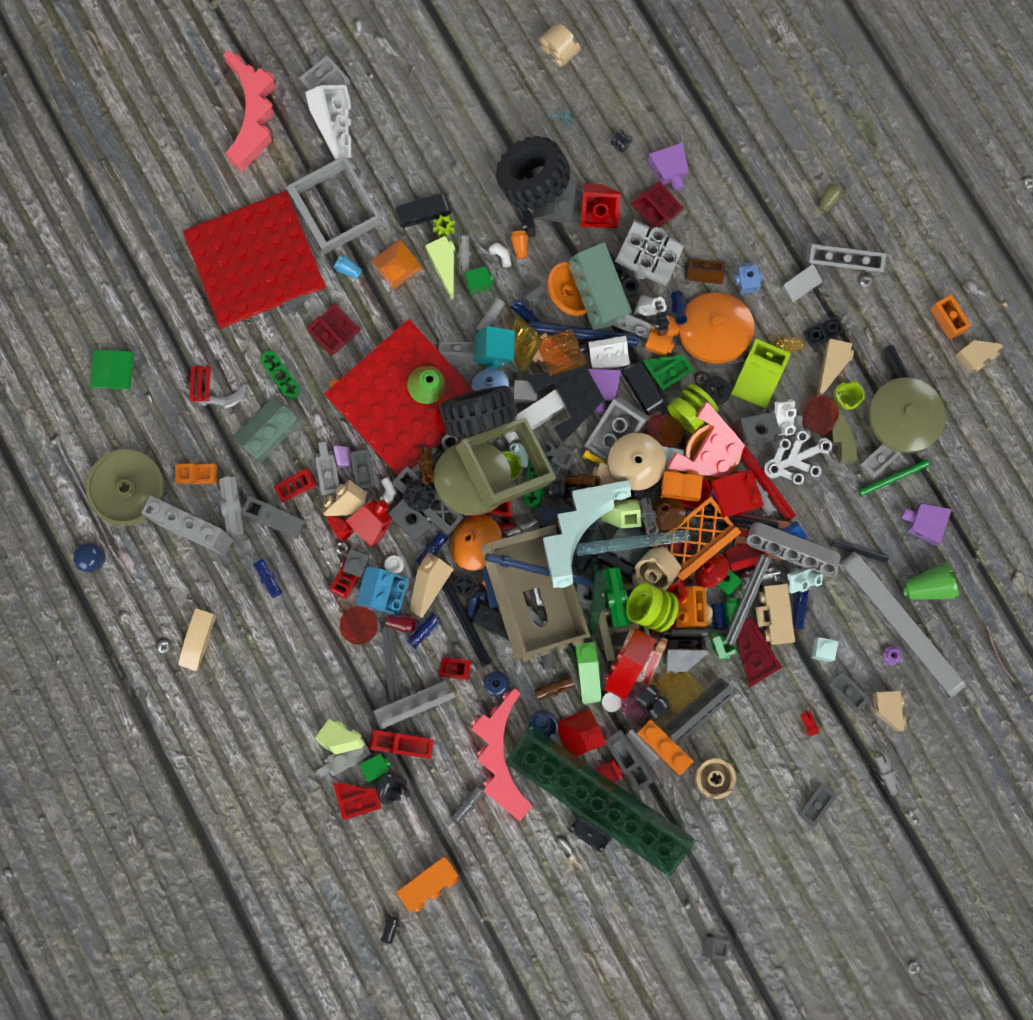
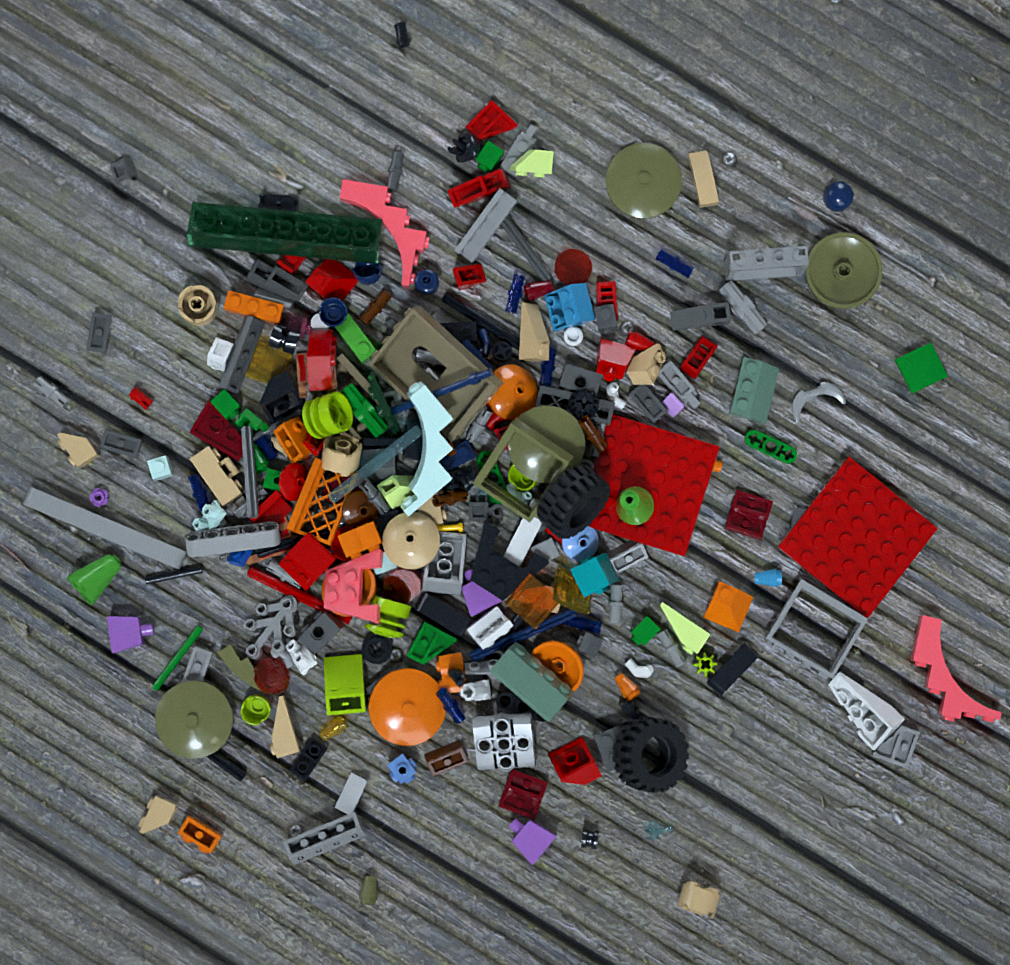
camera: 155 degrees right, 5 degrees up
orange slope [175,463,217,484] -> none
red tile [189,365,211,402] -> none
orange brick [396,855,459,912] -> none
none -> white bracket [207,338,234,371]
none -> green brick [210,389,241,421]
none -> dark blue hair [319,297,348,327]
none -> olive dish [606,143,682,219]

